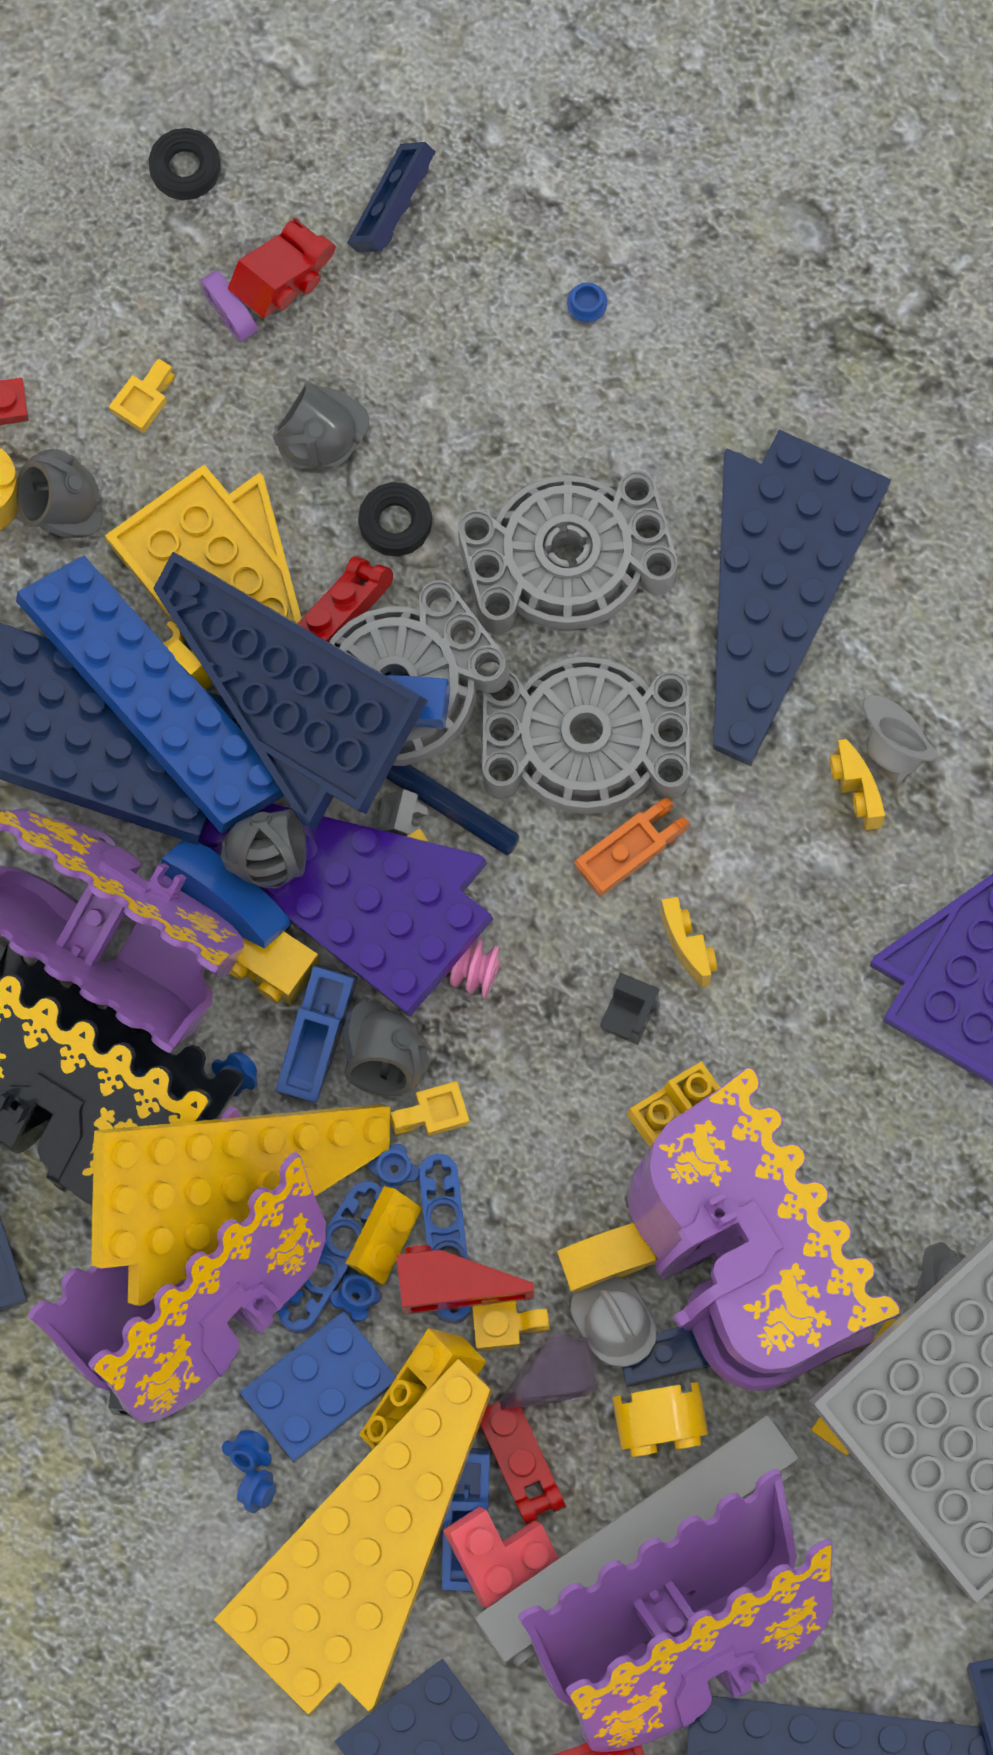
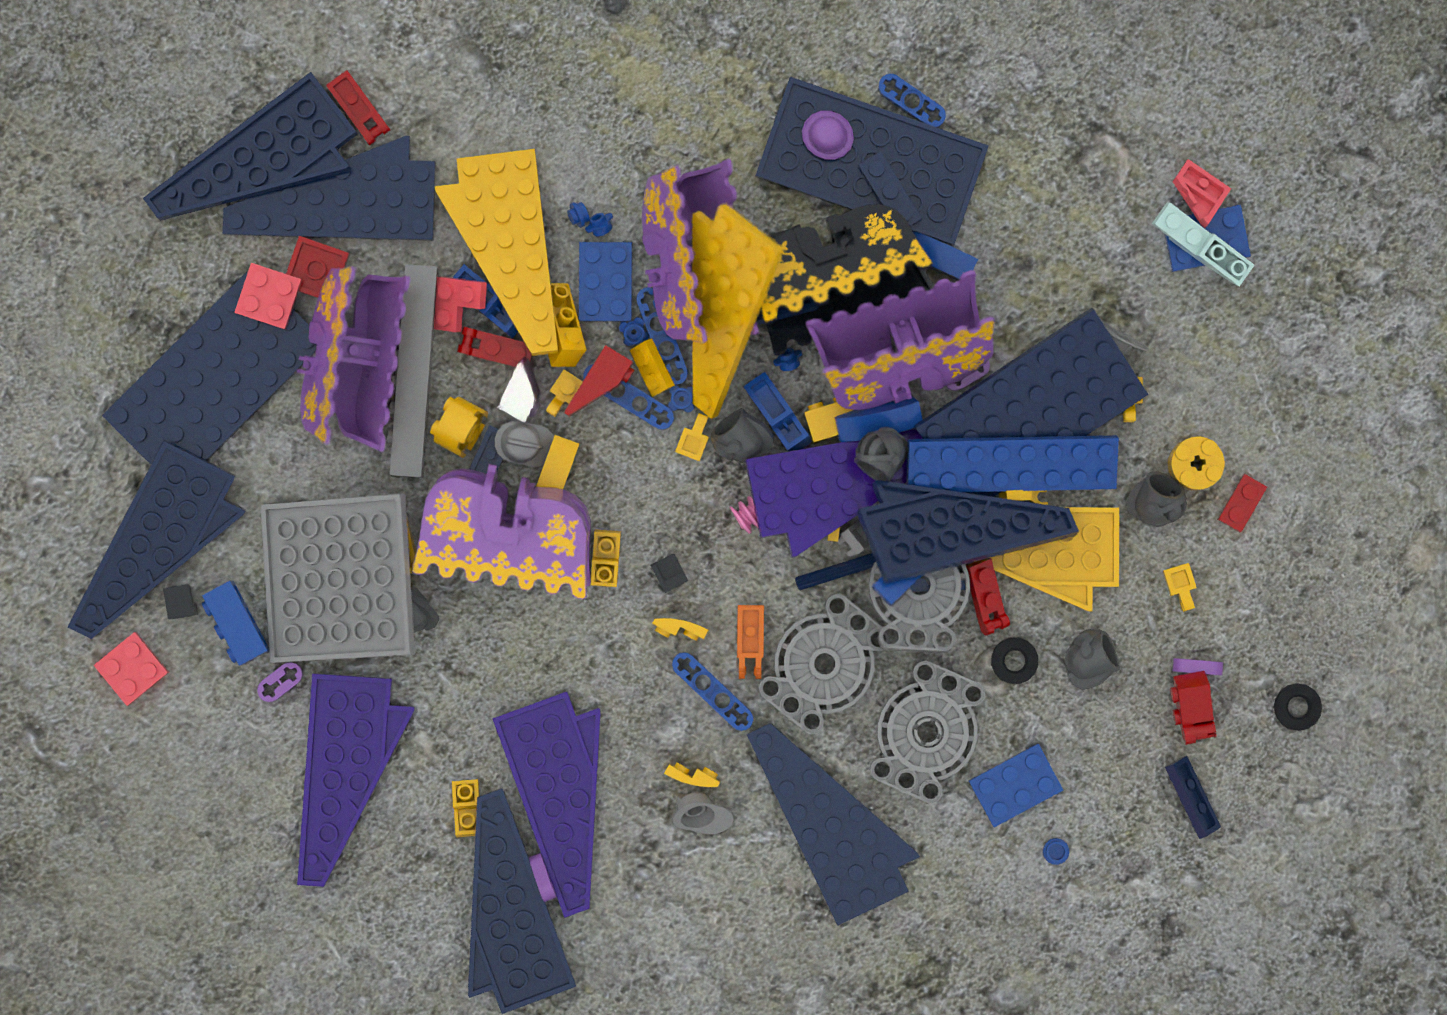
camera: 130 degrees right, 15 degrees up
none -> blue beam [672,652,753,731]
none -> blue plate [968,743,1063,827]

